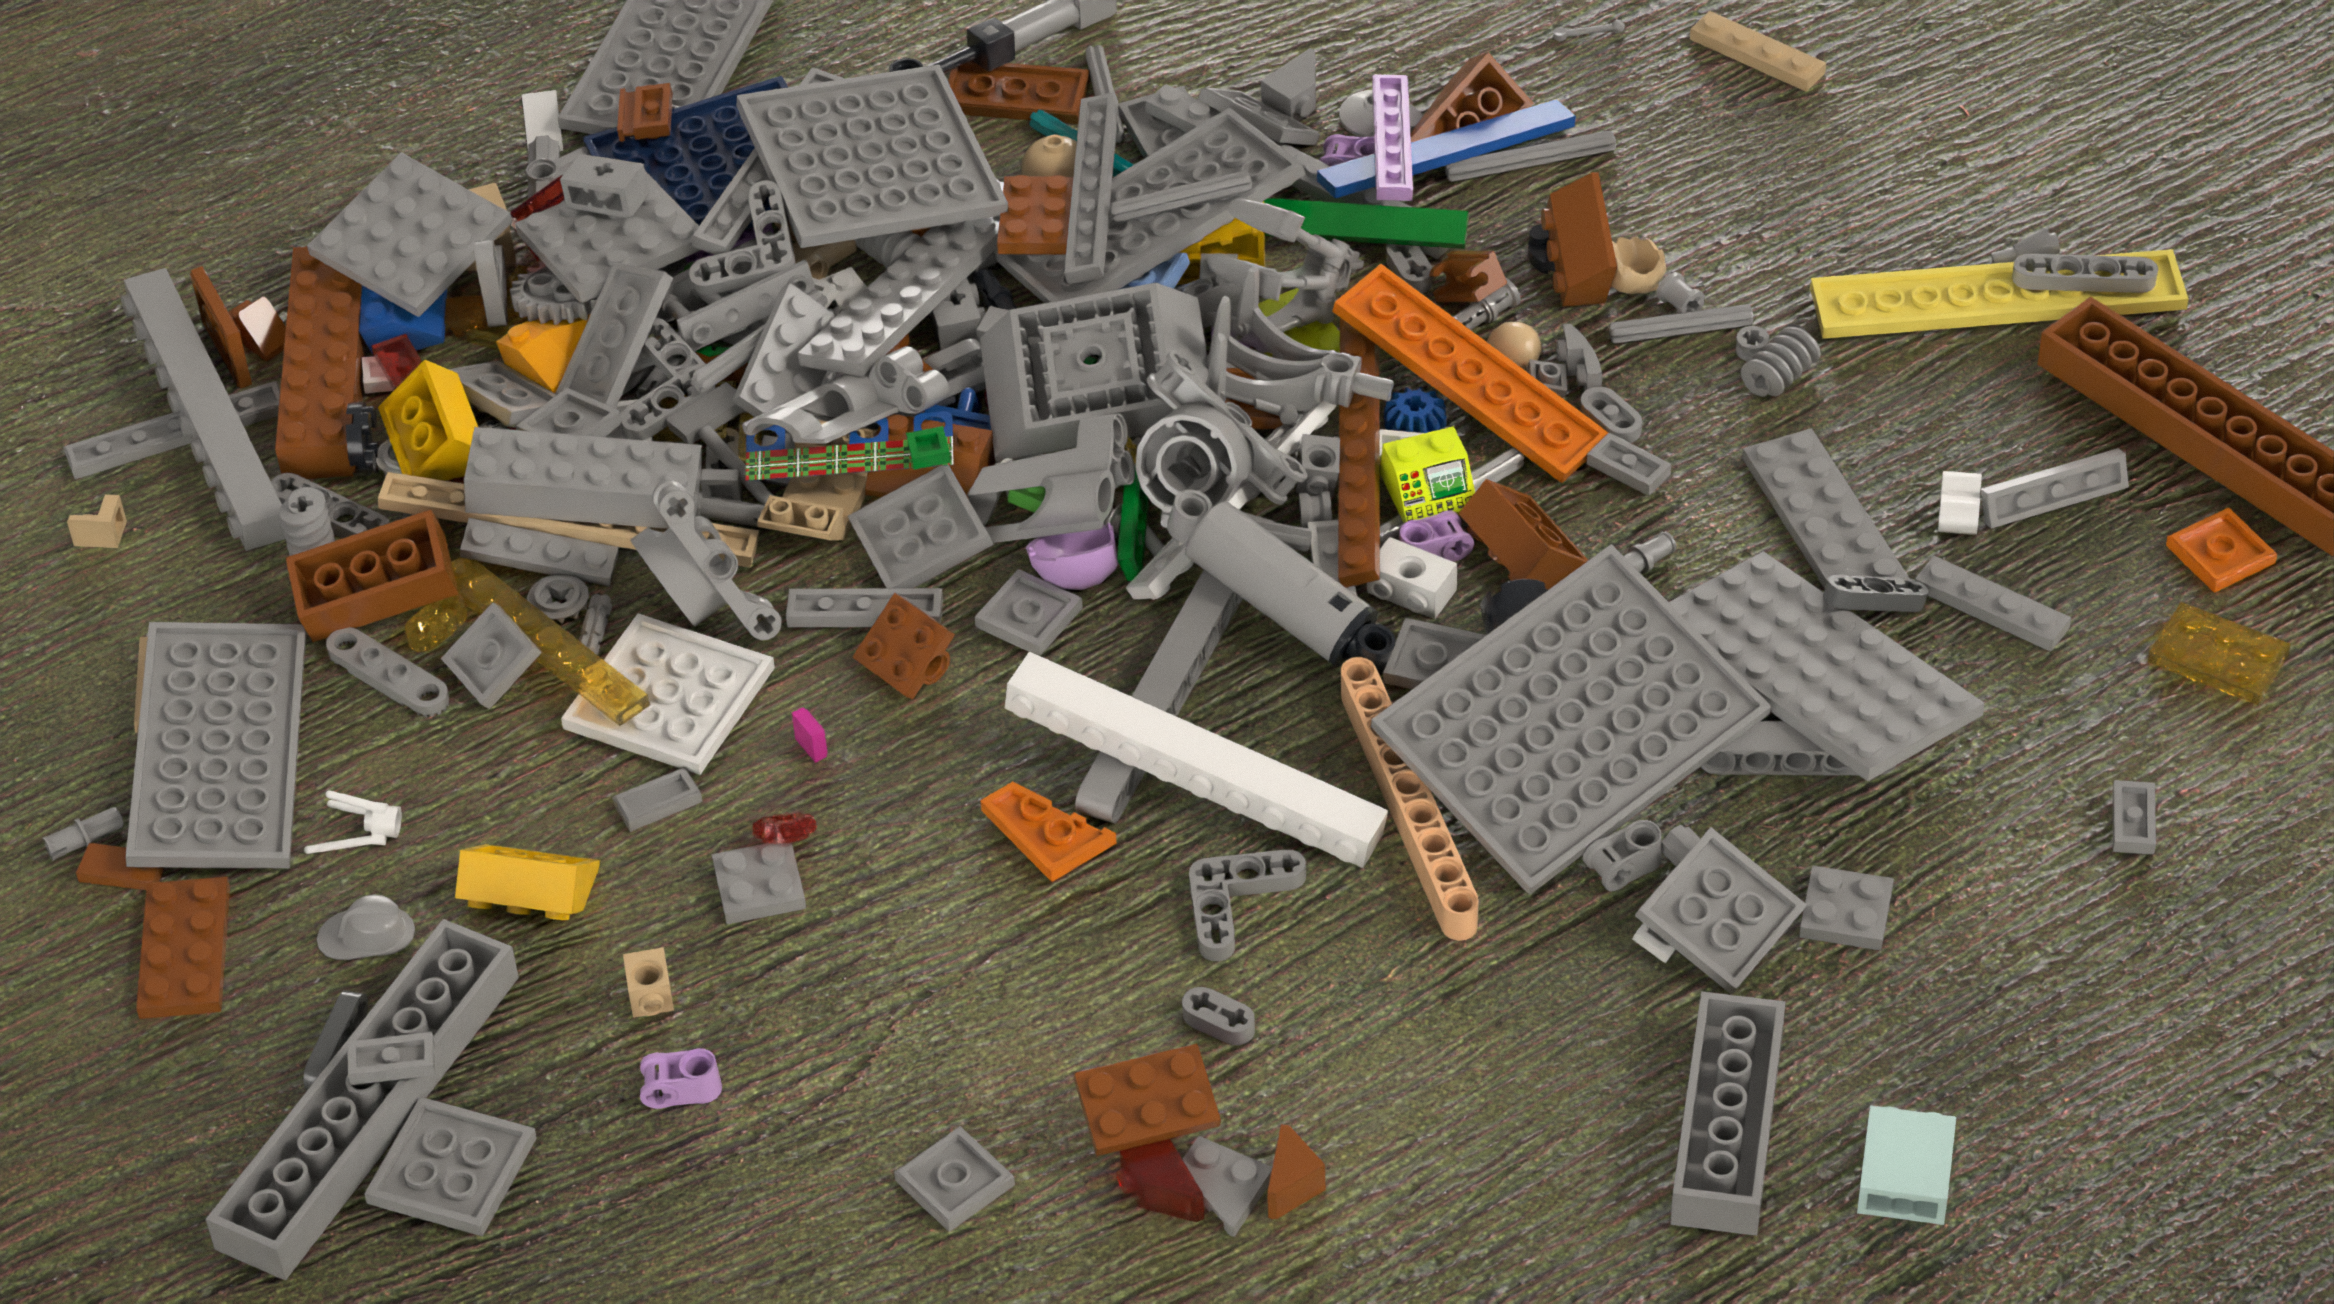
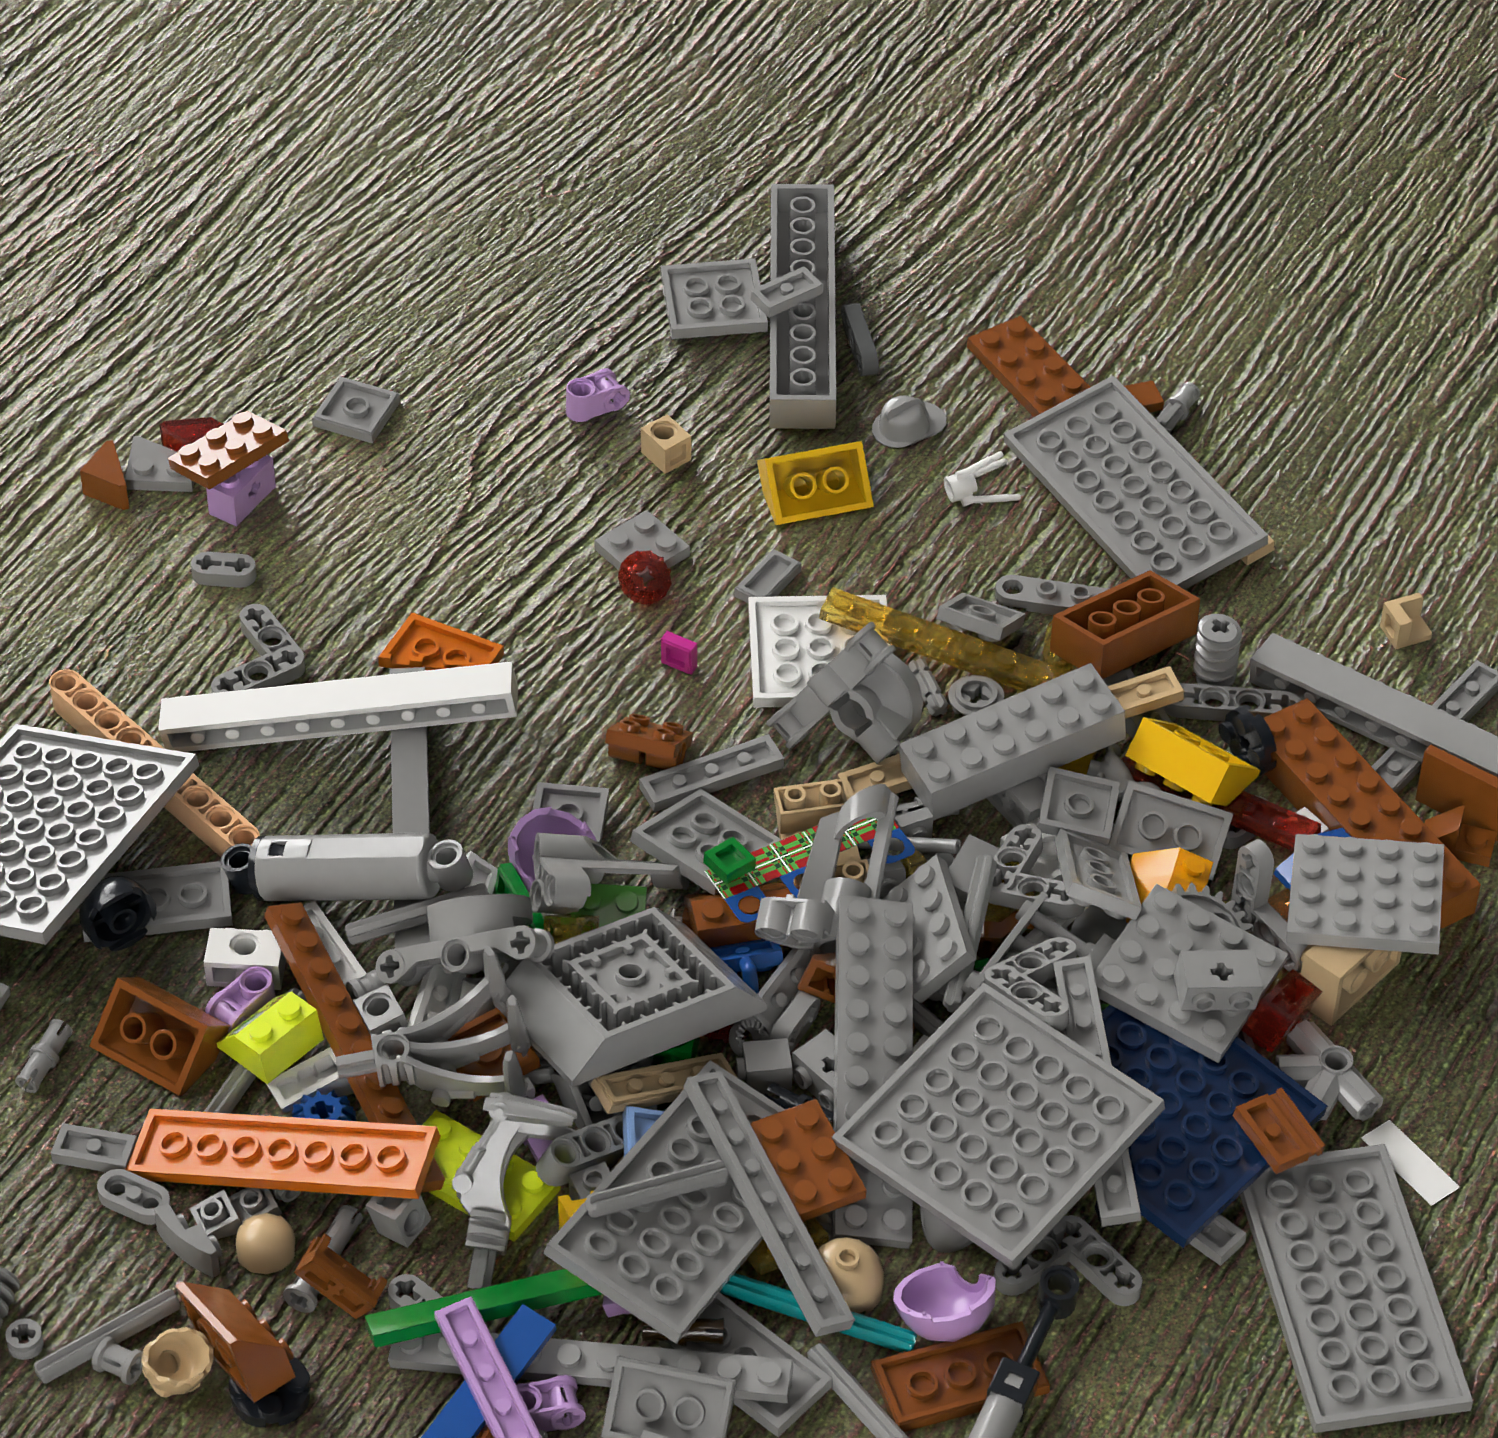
camera: 150 degrees right, 0 degrees up
none -> lavender cylinder [893,1261,996,1342]

